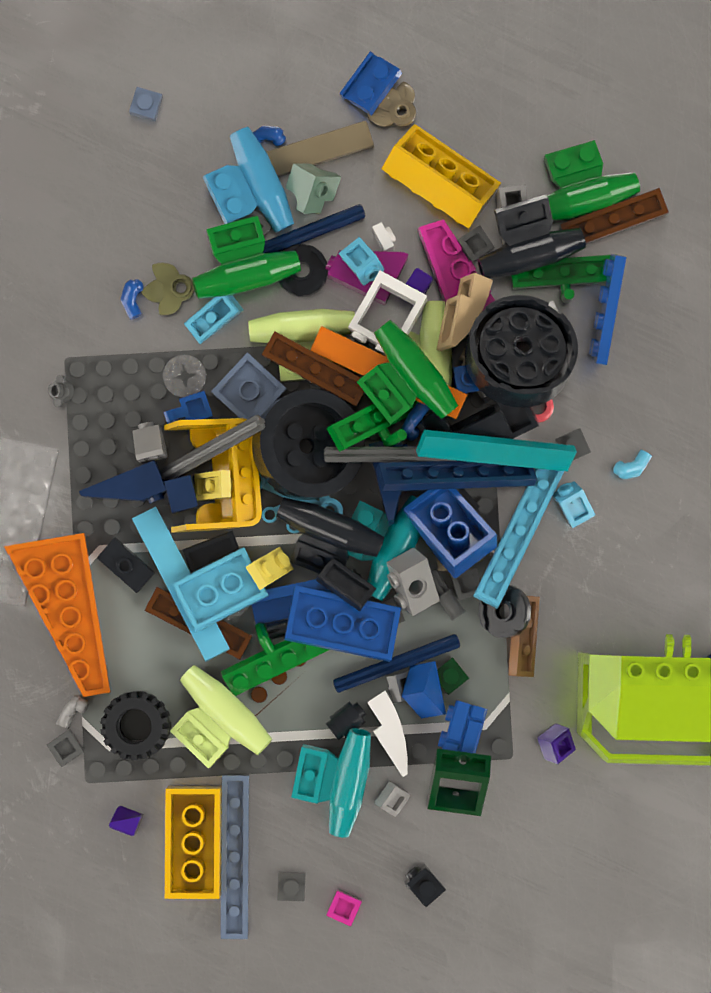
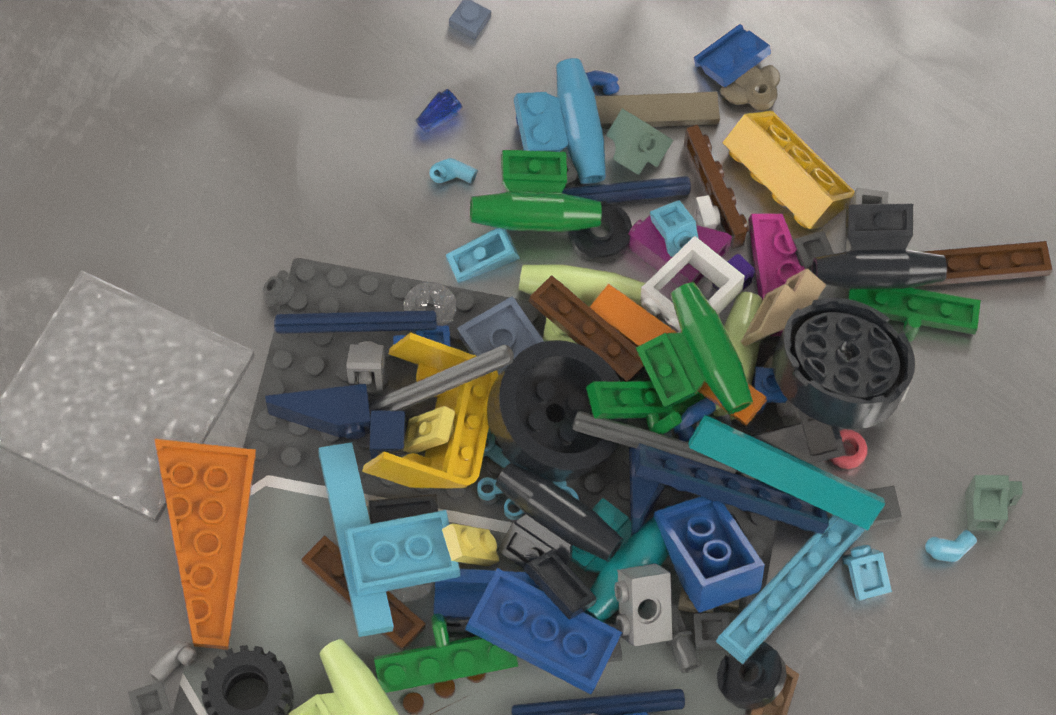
camera: 10 degrees right, 20 degrees down
black plate [97,537,155,593] -> none
blue arm [121,279,143,320] -> none
olive plate [141,263,194,315] -> none
green plate [544,140,640,221] -> none
blue plate [588,254,626,365] -> none
none -> dark blue axle [274,311,437,334]
none -> clear blue cone [415,89,463,134]
none -> medium azure arm [429,158,478,184]
none -> reddish brown plate [684,124,749,249]
none -> sand green brick [965,475,1023,531]

